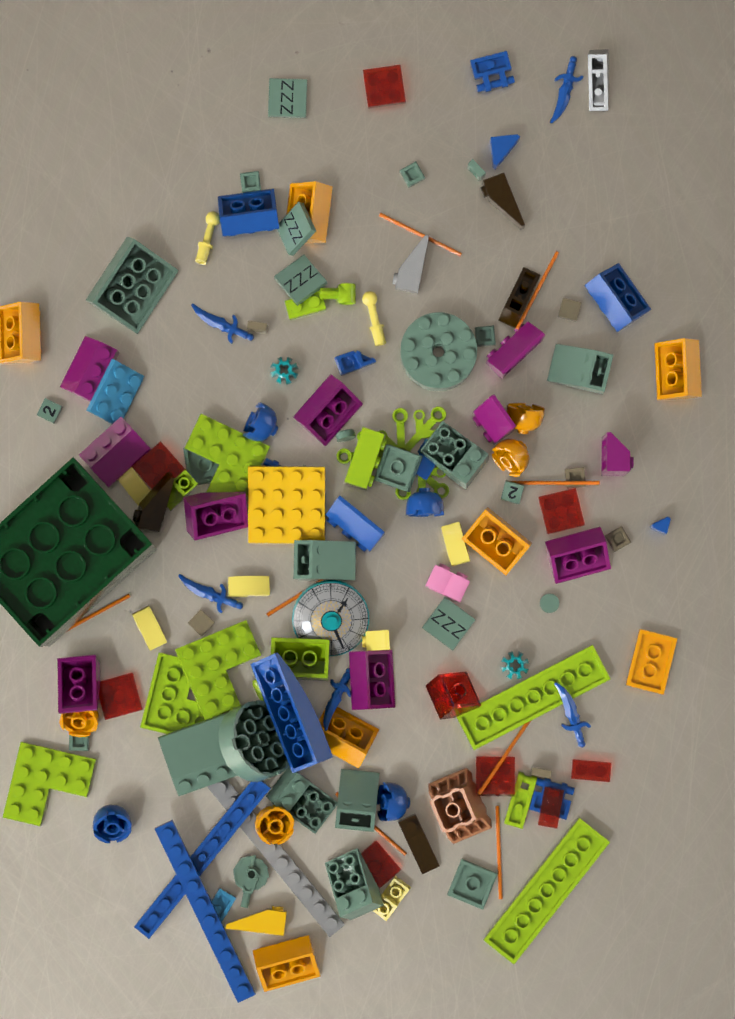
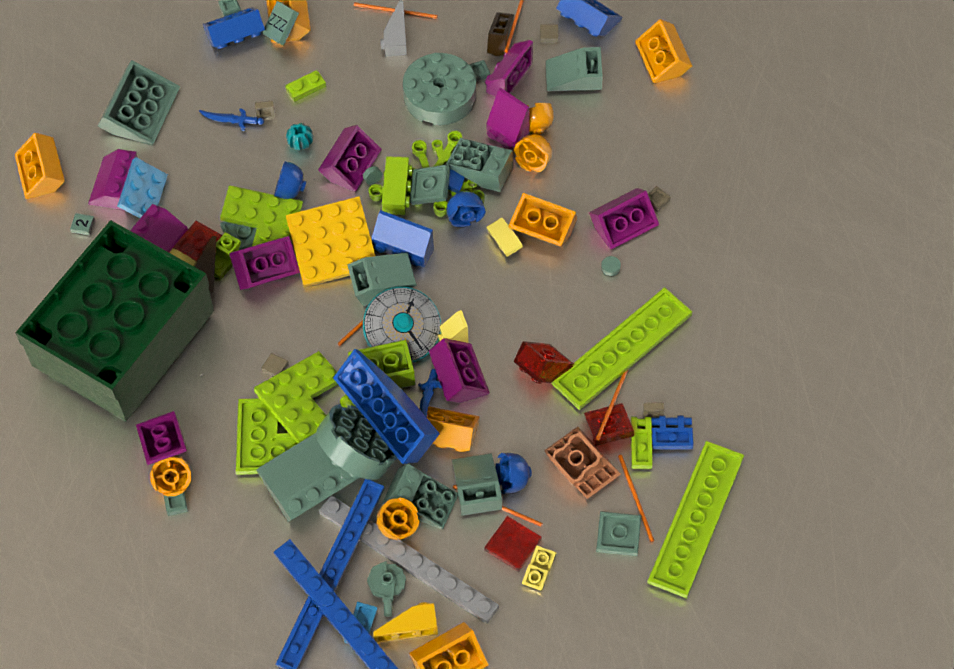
camera: 15 degrees left, 25 degrees down
lime plate [2,742,96,826] -> none
orange piece [66,594,130,632] -> none
blue cylinder [92,804,132,843] -> none
clear red plate [99,673,143,720] -> none
light yellow slope [132,606,167,651] -> none
blue piece [179,574,243,613] -> none
light yellow pin [195,211,220,265] -> none
light yellow slope [228,576,270,597] -> none
sand green tile [274,255,328,306] -> none
lime axle [319,283,356,305] -> none
sand green slope [325,848,384,920] -> none
blue slope [334,351,376,376] -> none
light yellow pin [362,291,386,346] -> none
dark brown slope [398,813,440,874] -> none
sand green tile [422,597,475,651] -> none
bright pink brick [425,563,470,603] -> none
sand green tile [501,480,524,504] -> none
teal piece [501,651,529,680] -> none
orange piece [512,481,600,485] -> none
clear red plate [538,488,585,534] -> none
clear red plate [538,786,564,829] -> none
blue piece [554,682,591,748] -> none
dark tan tile [565,467,586,489] -> none
clear red plate [571,759,611,782] -> none
magenta slope [601,432,634,476] -> none
light orange plate [625,629,677,695] -> none
blue slope [650,517,671,535] -> none

